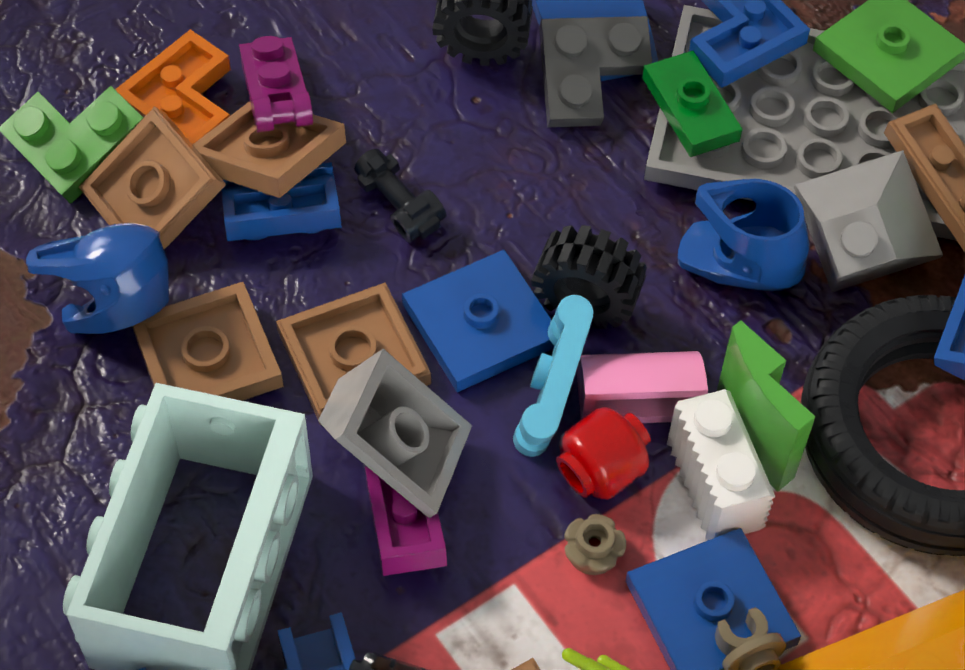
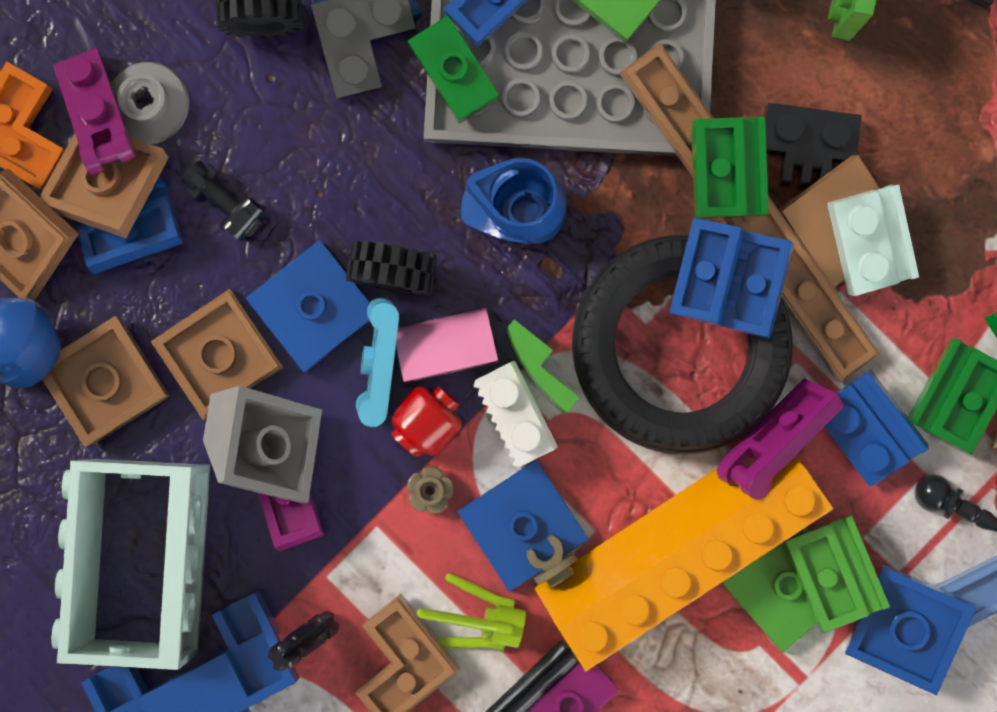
camera: 10 degrees left, 30 degrees up
light grey slope [794,150,943,292] -> none
none -> light grey piece [112,62,189,144]

